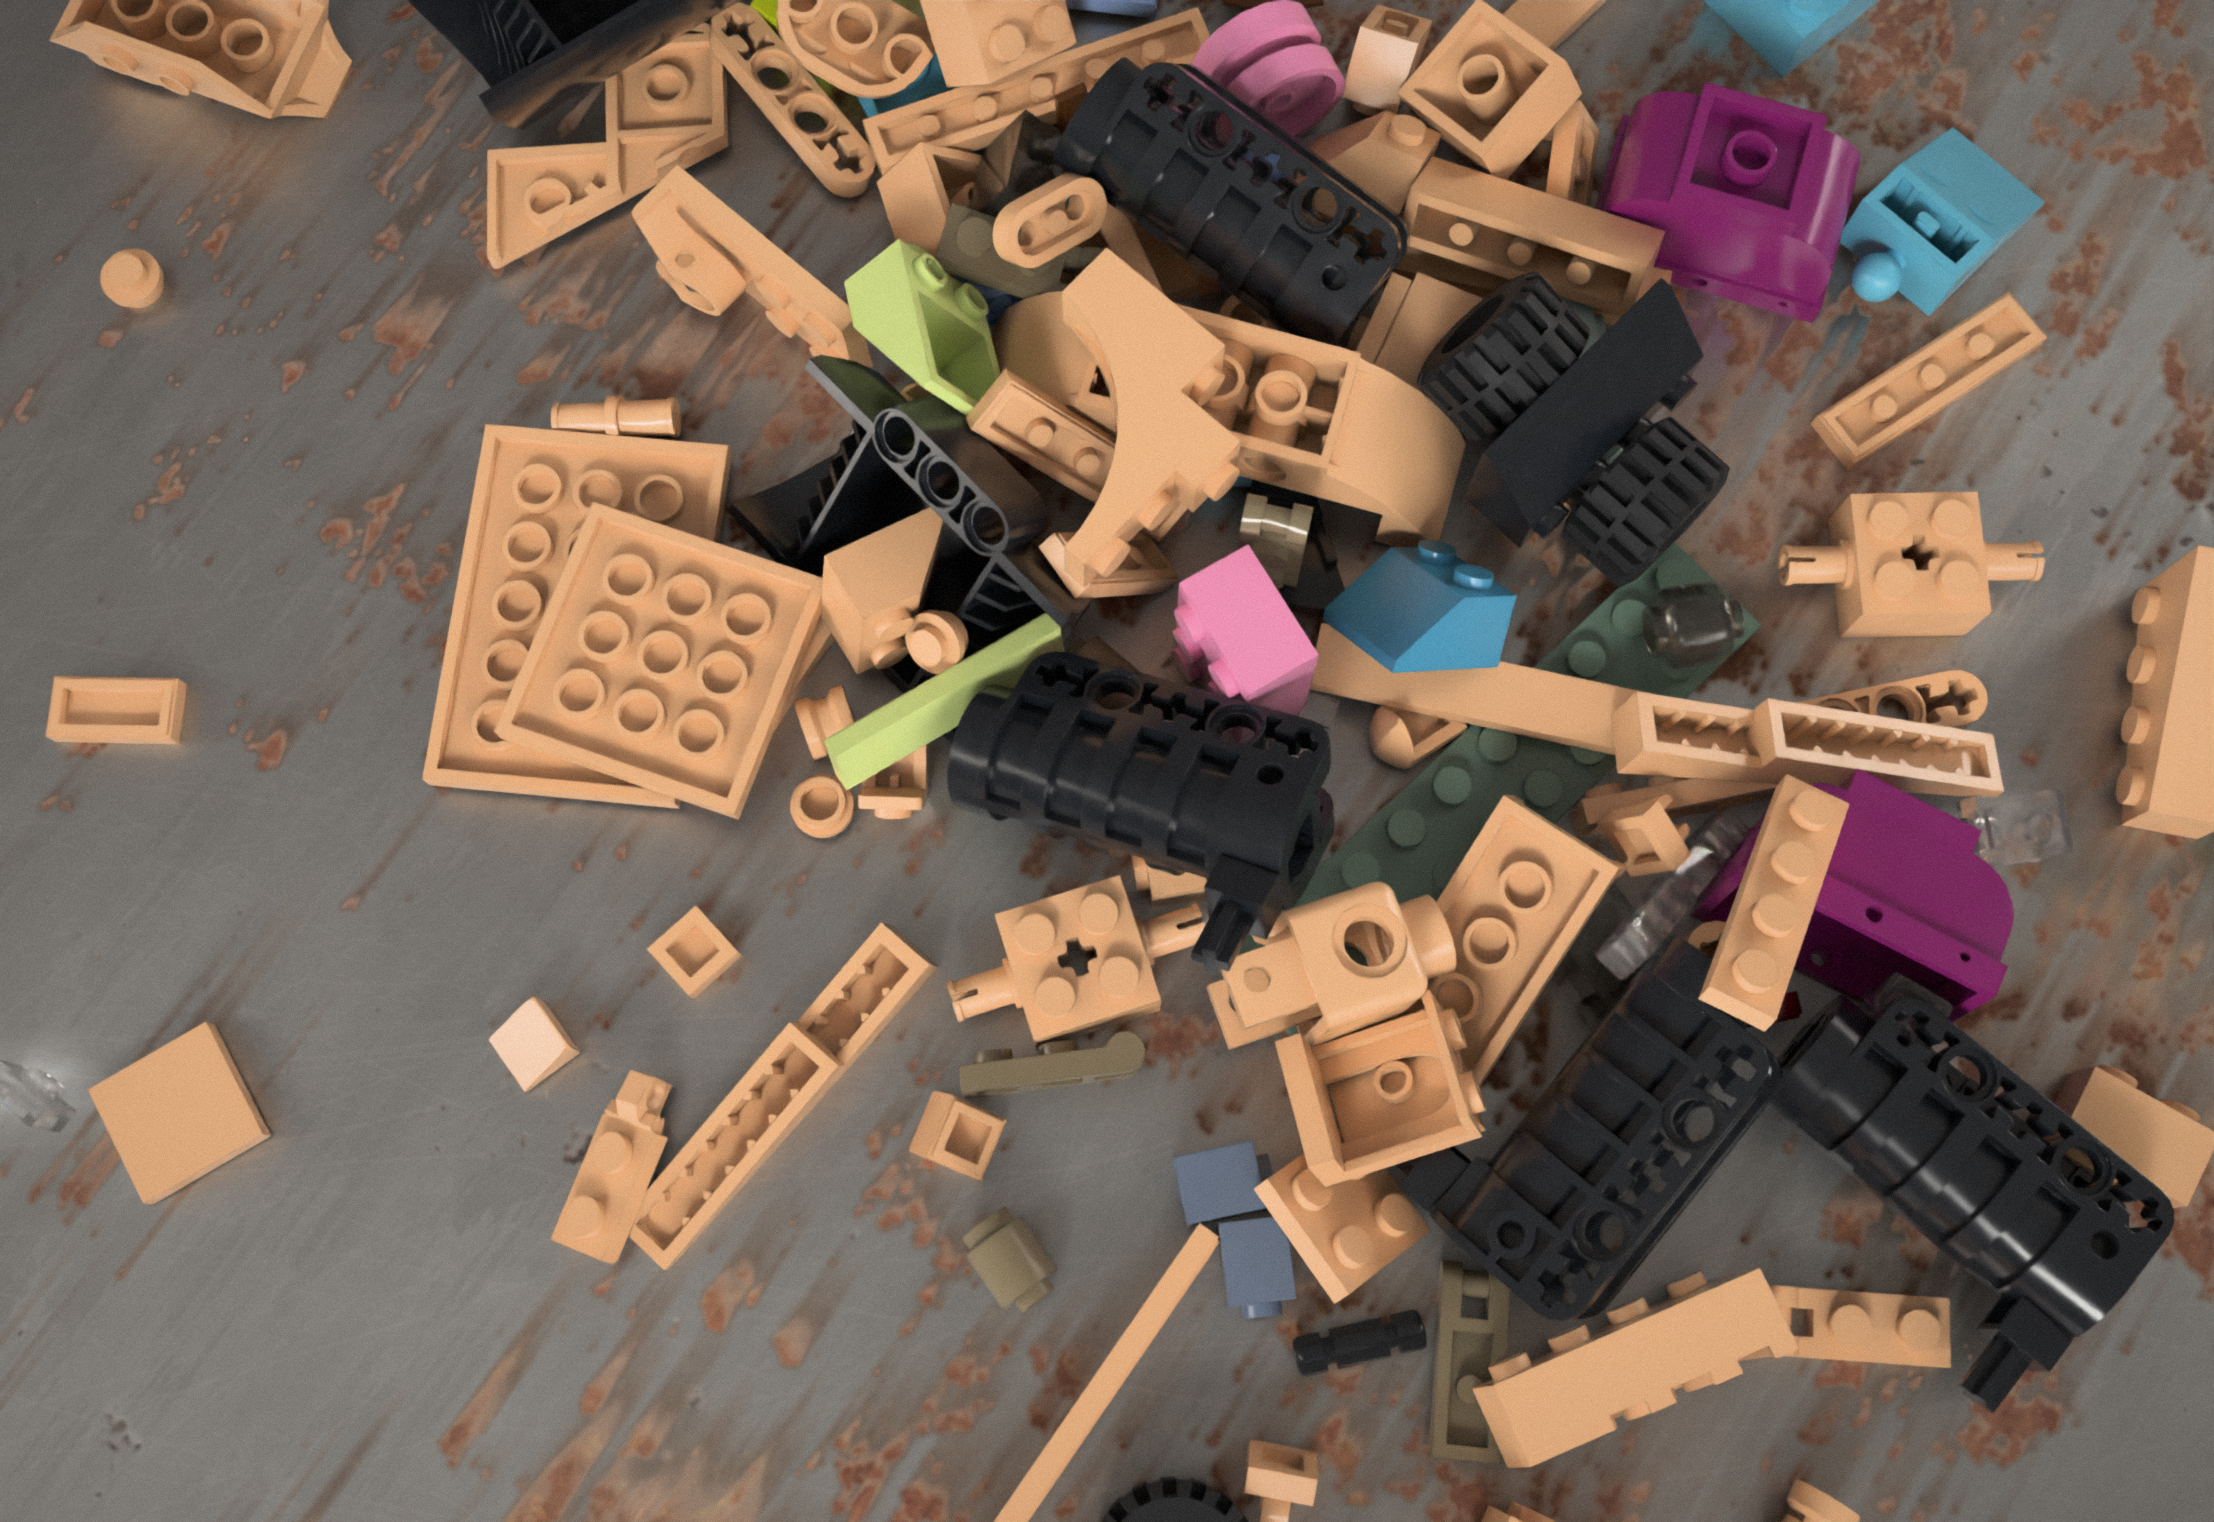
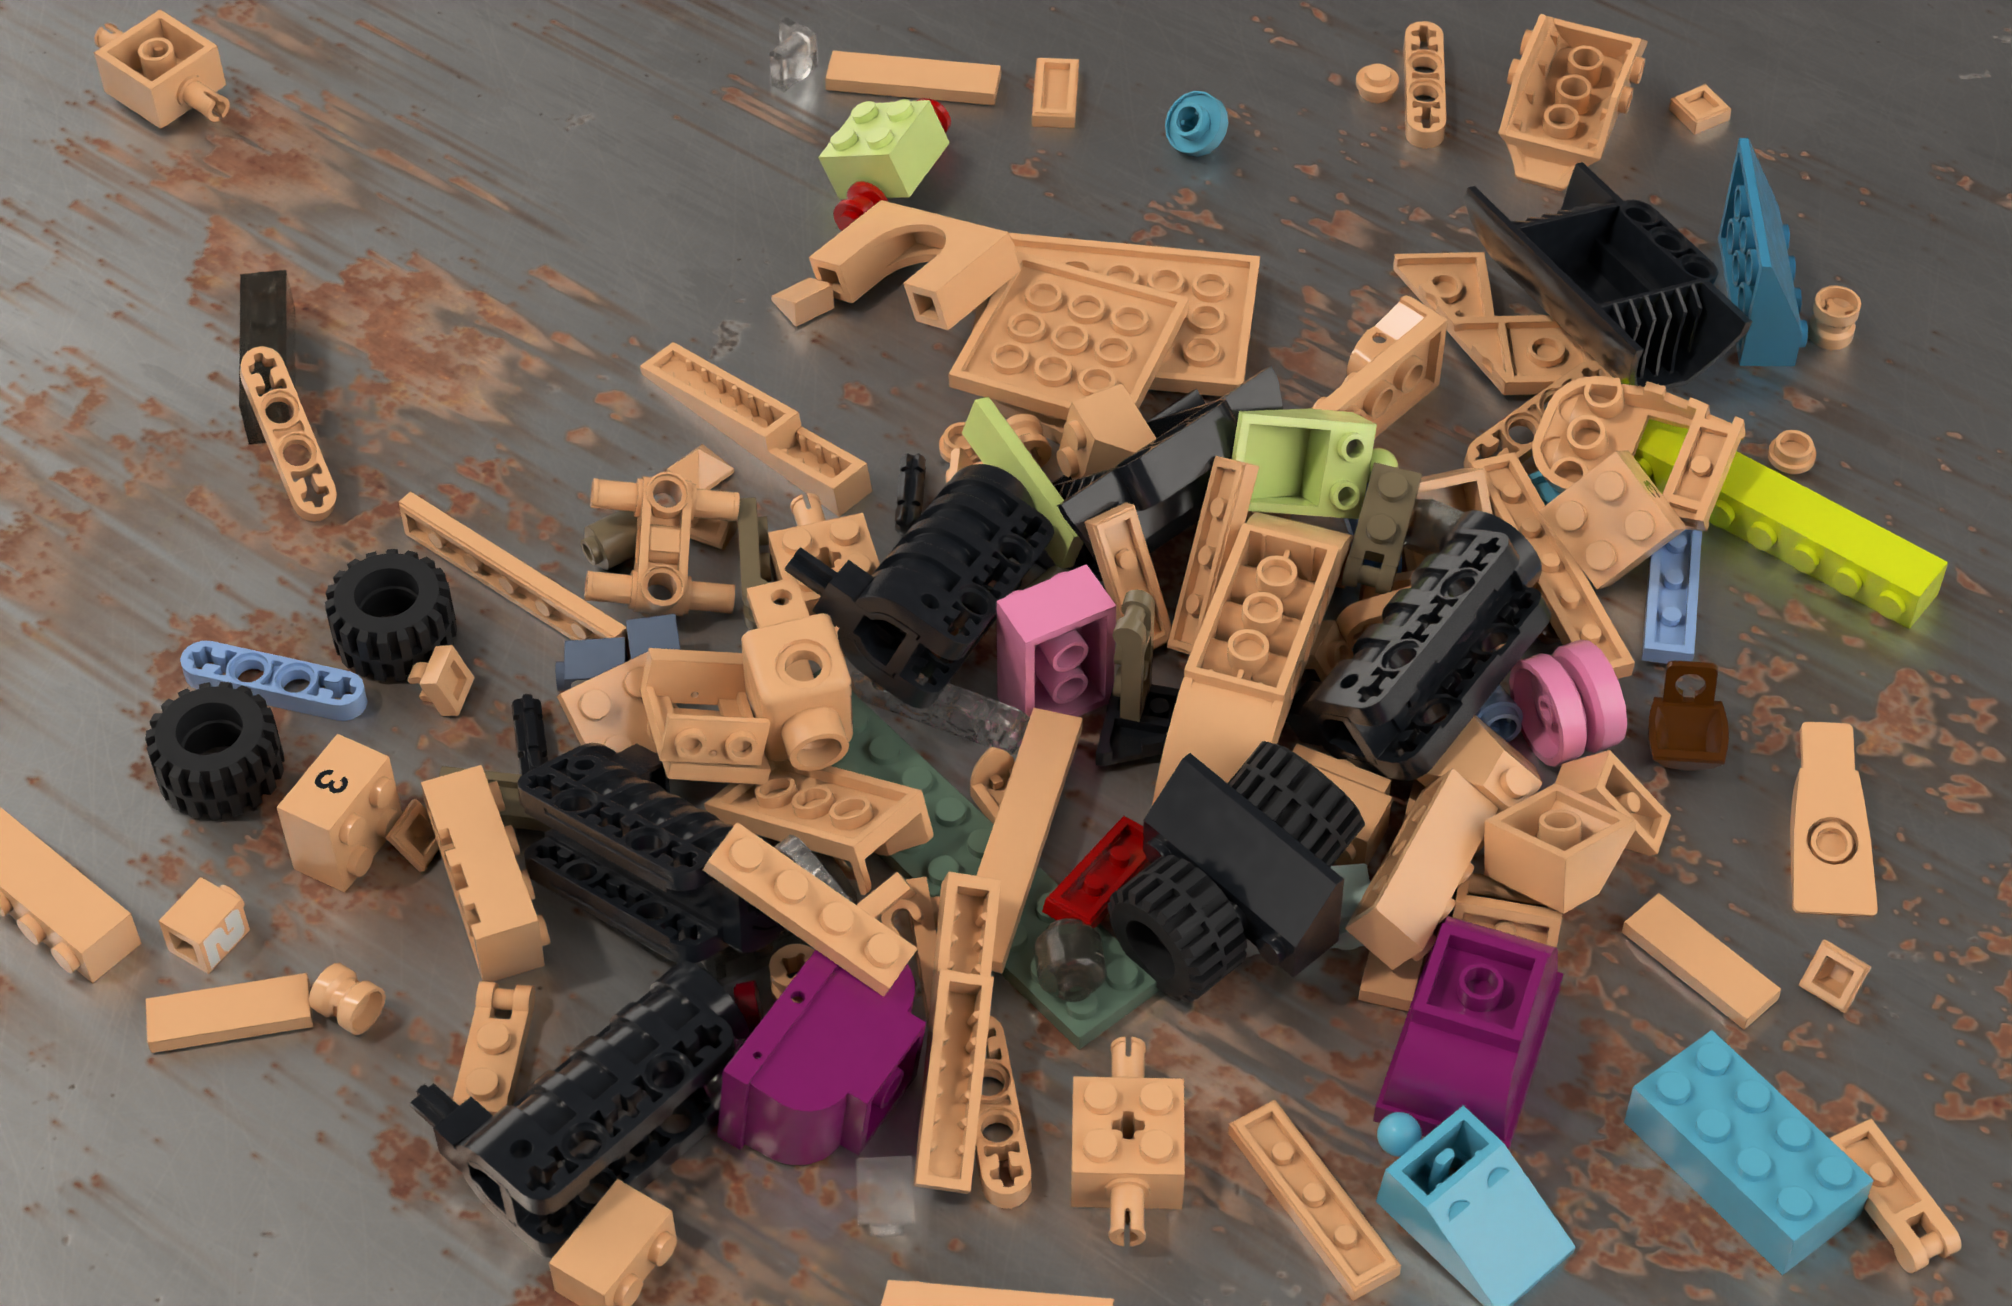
camera: 90 degrees right, 25 degrees down
light nougat tile [87,1022,271,1205] -> none
light nougat hinge [550,1070,672,1264] -> none
light nougat pin [551,395,682,437] -> none
light nougat tile [647,905,742,999] -> none
light nougat plate [905,610,969,674] -> none
light nougat plate [993,173,1107,268] -> none
light nougat arch [1062,247,1241,588] -> none
dark azure slope [1322,540,1517,673] -> none
none -> light nougat slope [386,799,439,872]
none -> light nougat piece [584,472,740,617]
none -> light nougat slope [667,444,734,490]
none -> light nougat arch [809,200,1021,330]
none -> yellowish green brick [818,98,951,231]
none -> light nougat tile [825,50,1001,105]
none -> black axle [895,453,926,535]
none -> red tile [1042,816,1151,938]
none -> medium azure plate [1165,91,1228,157]
none -> light nougat beam [1403,21,1446,149]

